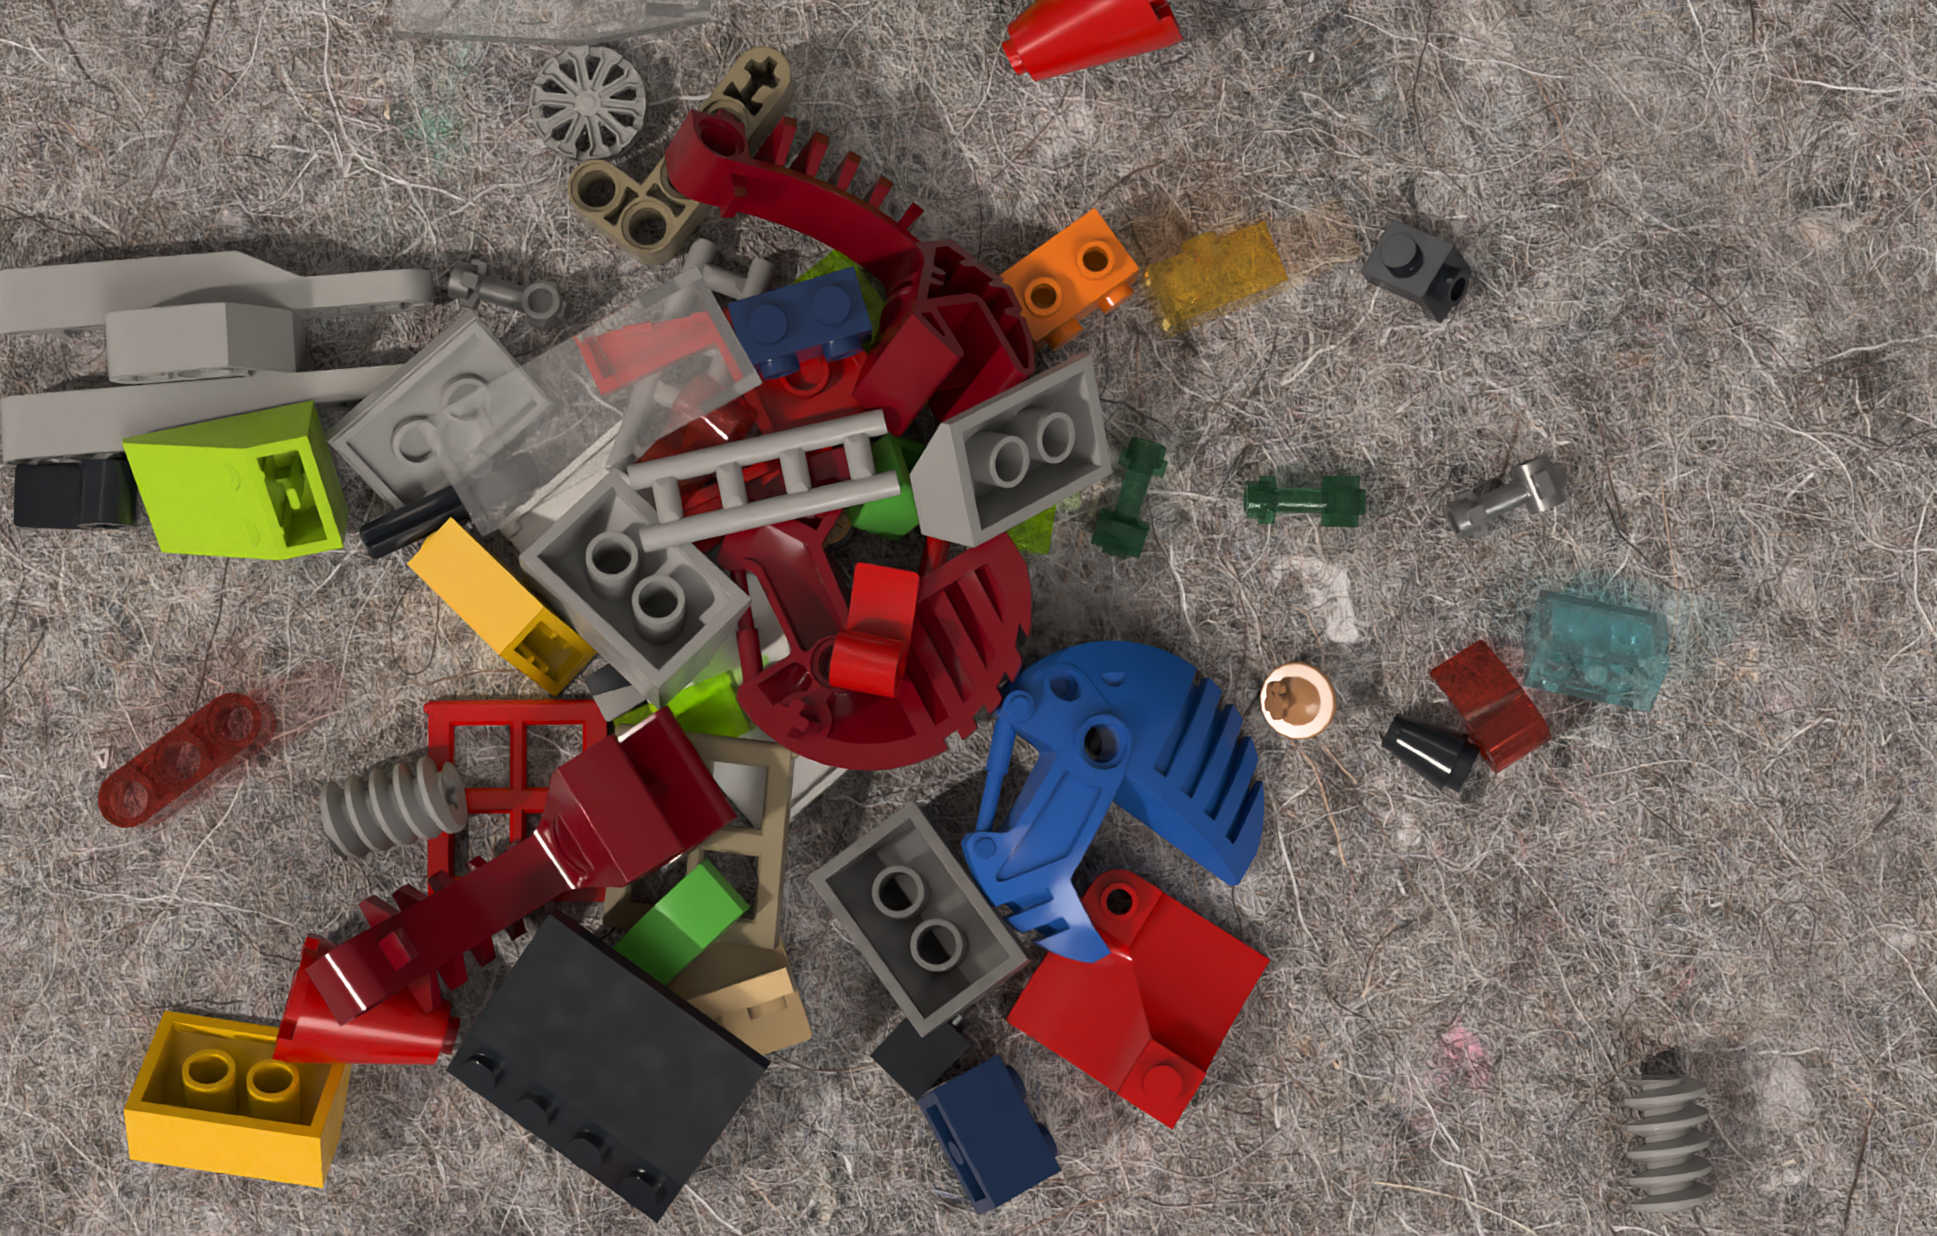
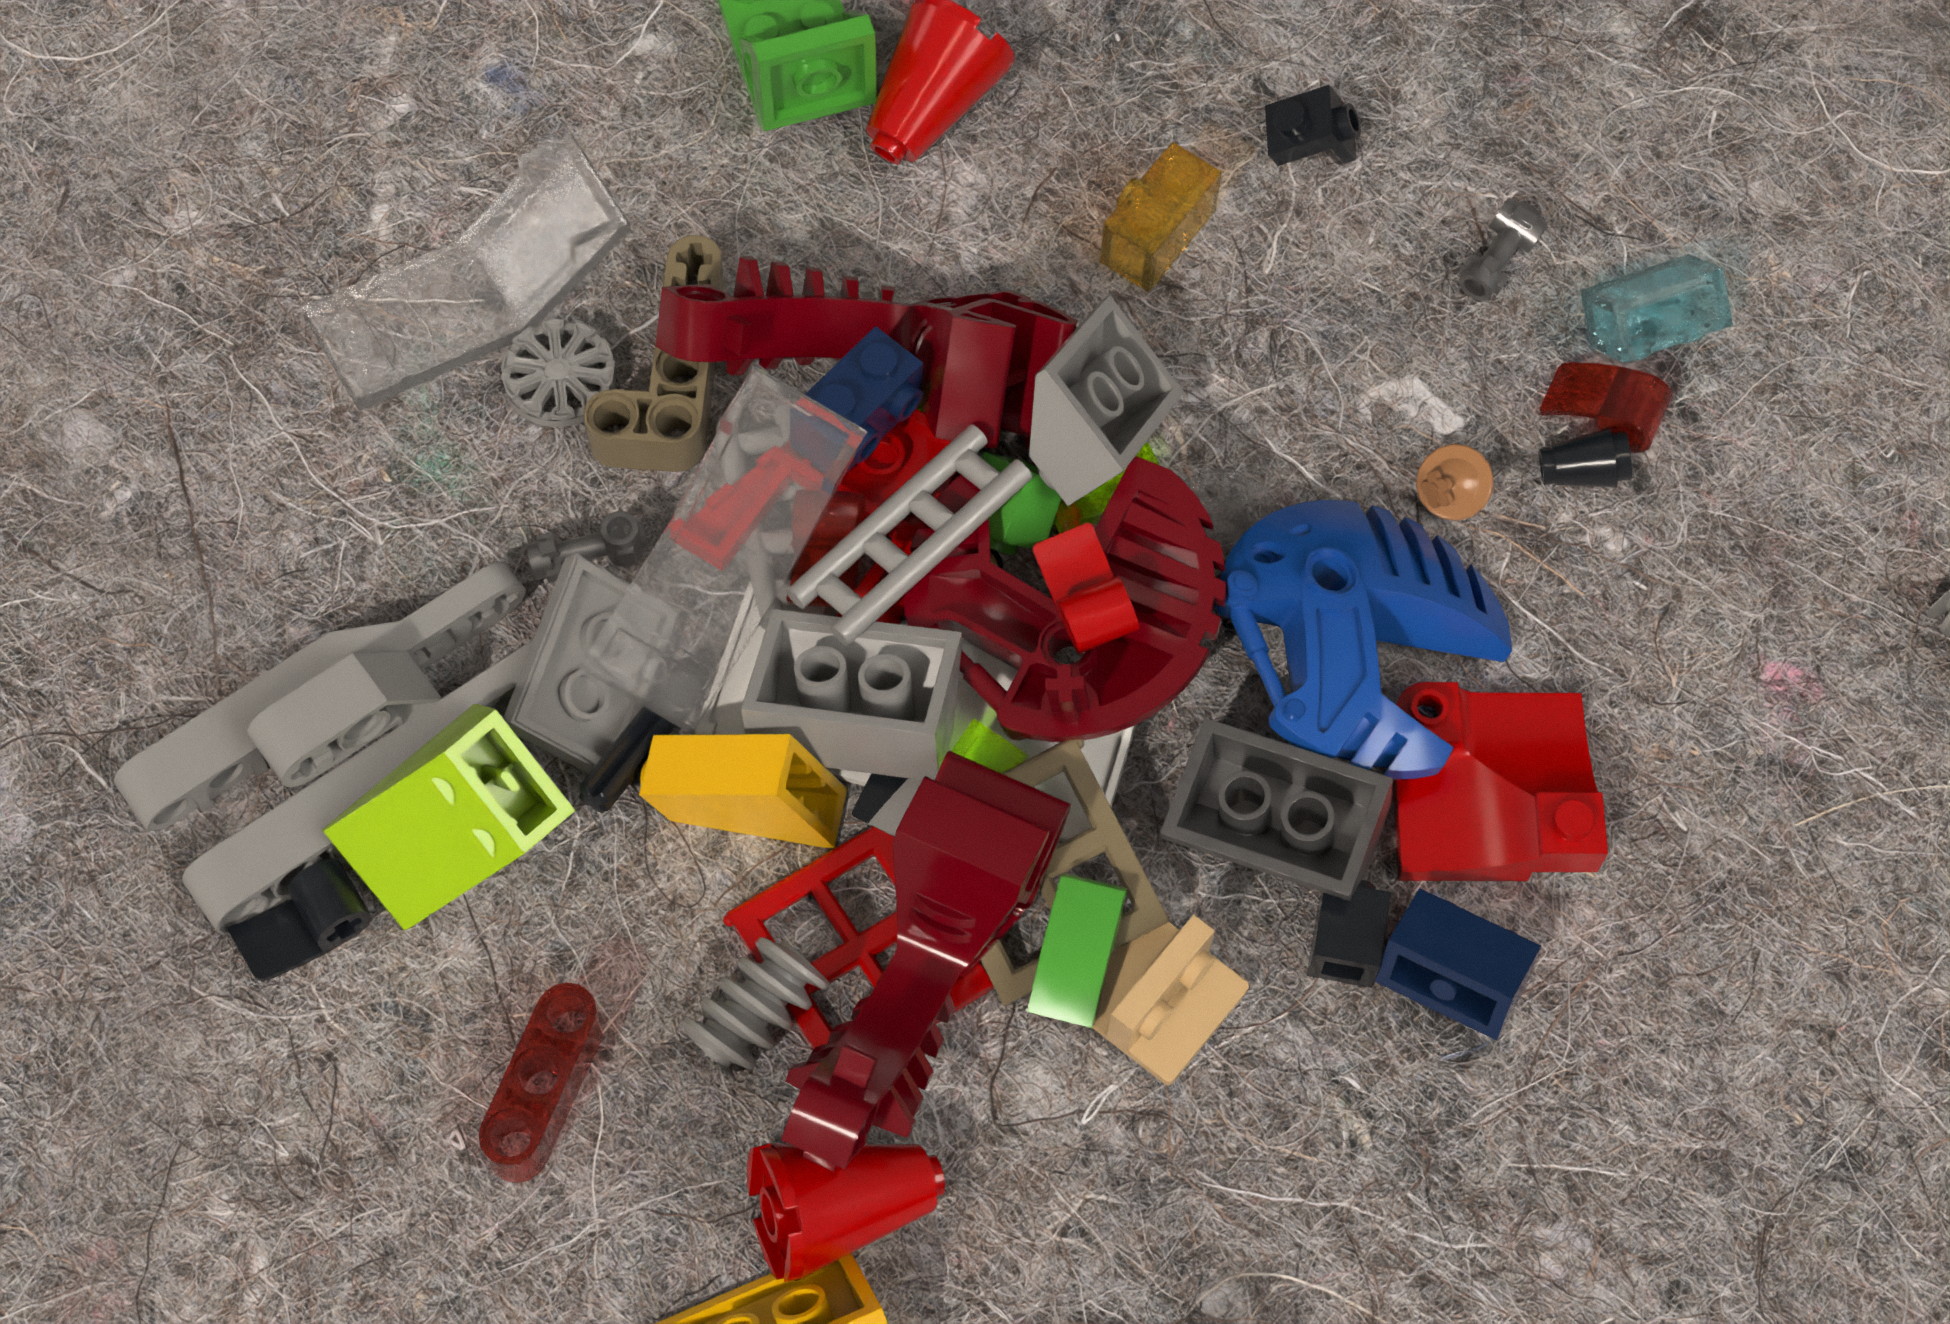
camera: 30 degrees left, 20 degrees down
black slope [446,907,771,1223] -> none
orange brick [999,208,1140,353] -> none
clear green bar [1090,437,1168,560] -> none
clear green bar [1243,476,1366,527] -> none

